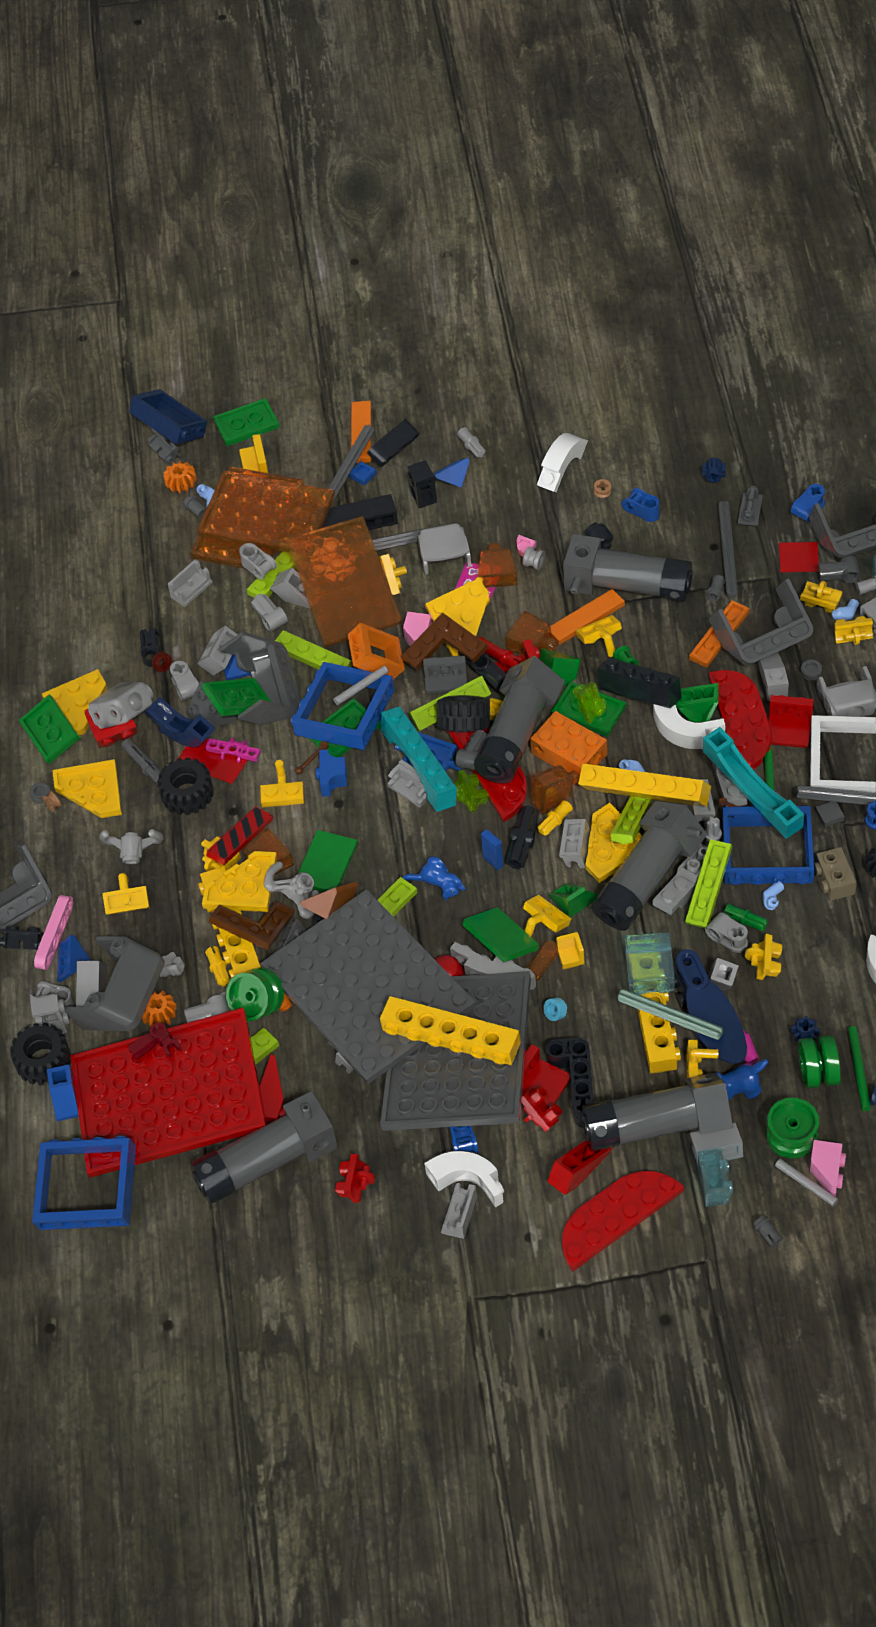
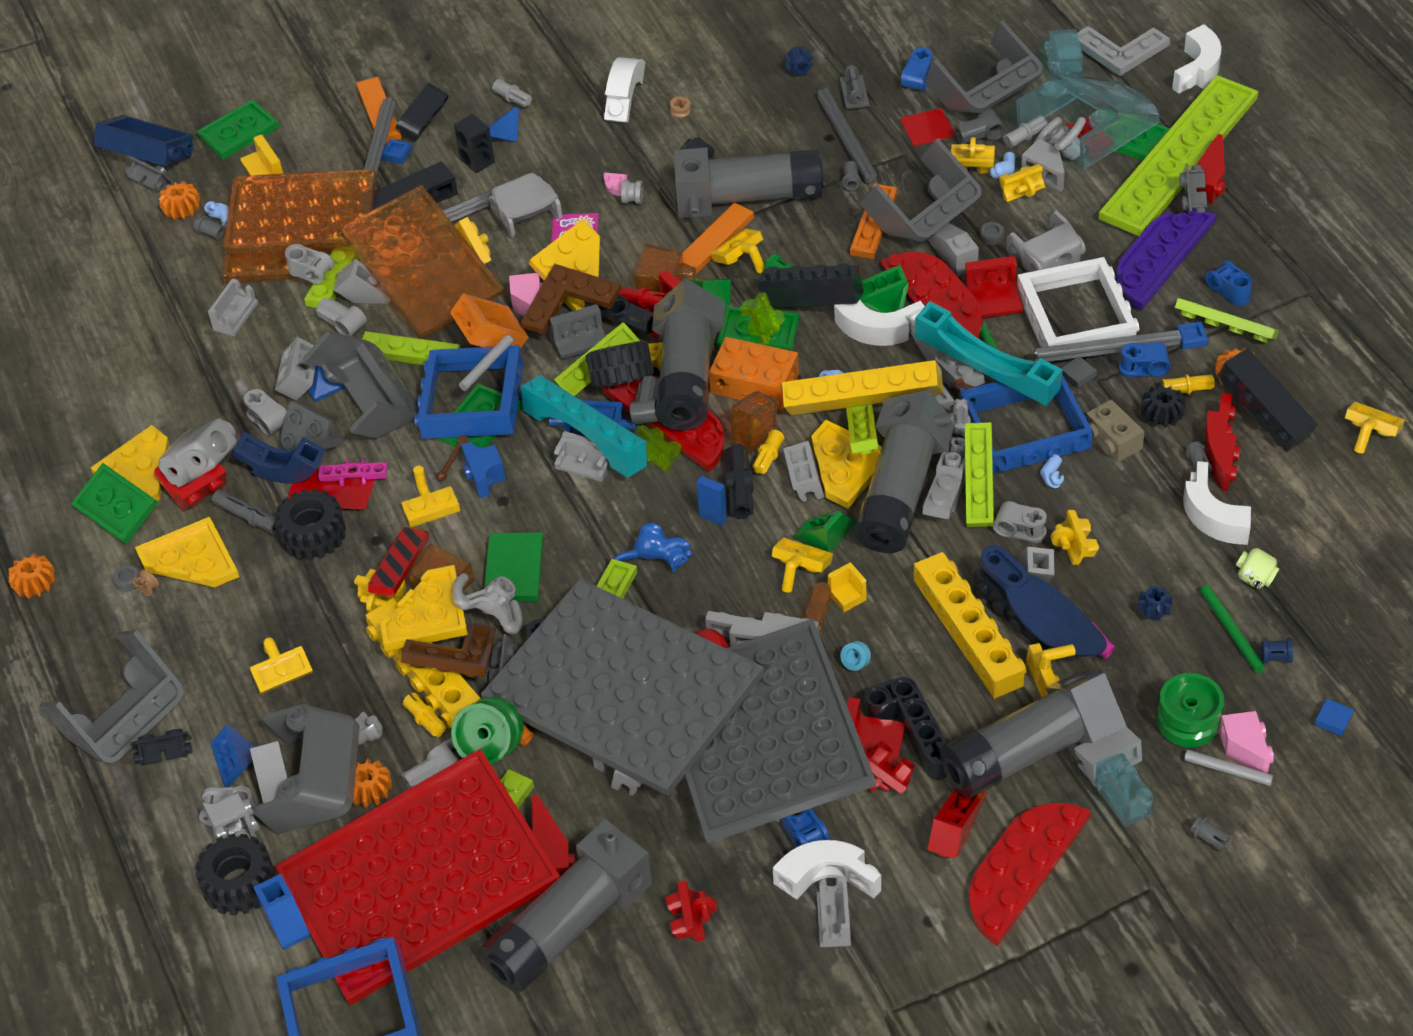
camera: 20 degrees left, 5 degrees down
bright pink beam [34,895,73,970] -> none
light grey piece [99,829,164,864] -> none
dark red bar [127,1022,182,1060] -> none
black piece [140,628,161,667] -> none
clear red plate [152,652,172,672] -> none
green tile [202,678,271,716] -> none
slope [300,881,358,919] -> none
yellow brick [380,996,521,1065] -> none
green tile [463,907,539,963] -> none
clear orange torso [478,543,518,588] -> none
sand green axle [618,989,723,1040] -> none
blue piece [621,488,660,522] -> none
clear light blue panel [625,933,674,995] -> none
blue animal [717,1059,768,1101] -> none
green axle [724,903,768,931] -> none
green wheel [798,1035,840,1089] -> none

